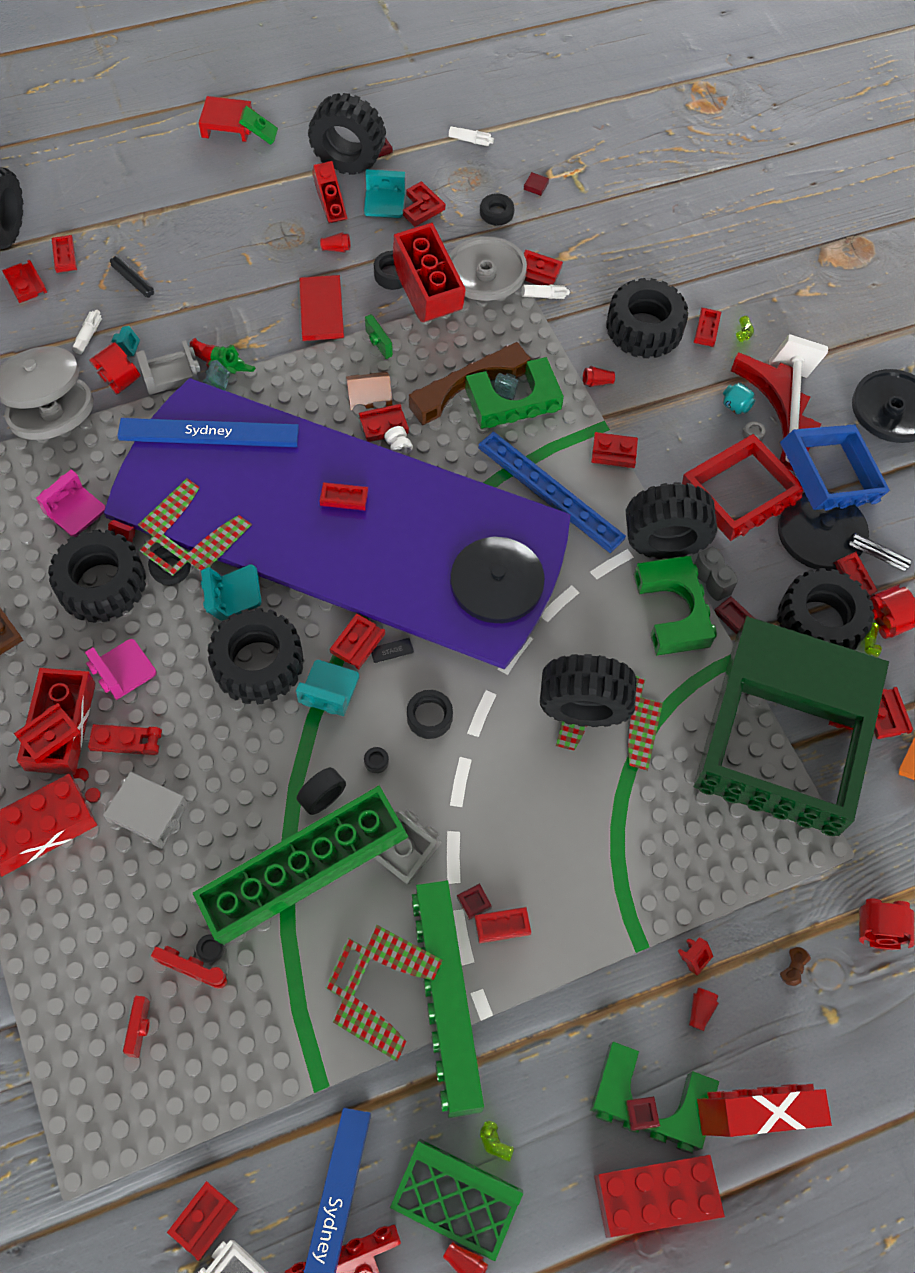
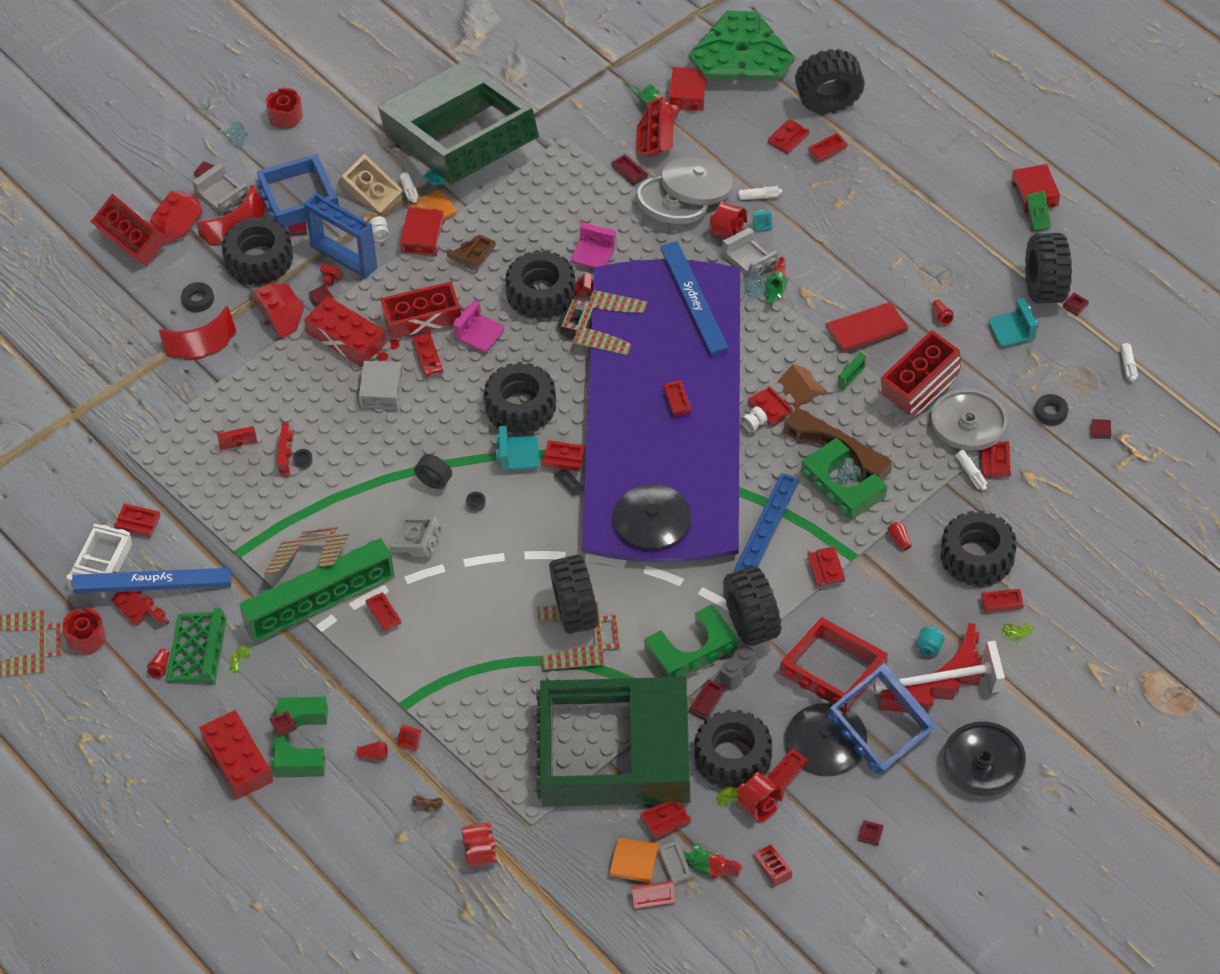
camera: 75 degrees right, 10 degrees down
red plate [14,703,81,764] -> none
black axle [110,256,154,298] -> none
green brick [193,785,409,945] -> none
teal bracket [201,564,262,621] -> none
red slope [312,161,348,224] -> none
red plate [403,181,446,227] -> none
black tyre [407,690,453,739] -> none
dark red tile [457,883,492,920] -> none
red brick [697,1084,832,1137] -> none
light grey tile [743,421,766,441] -> none
axle [848,533,912,571] -> none

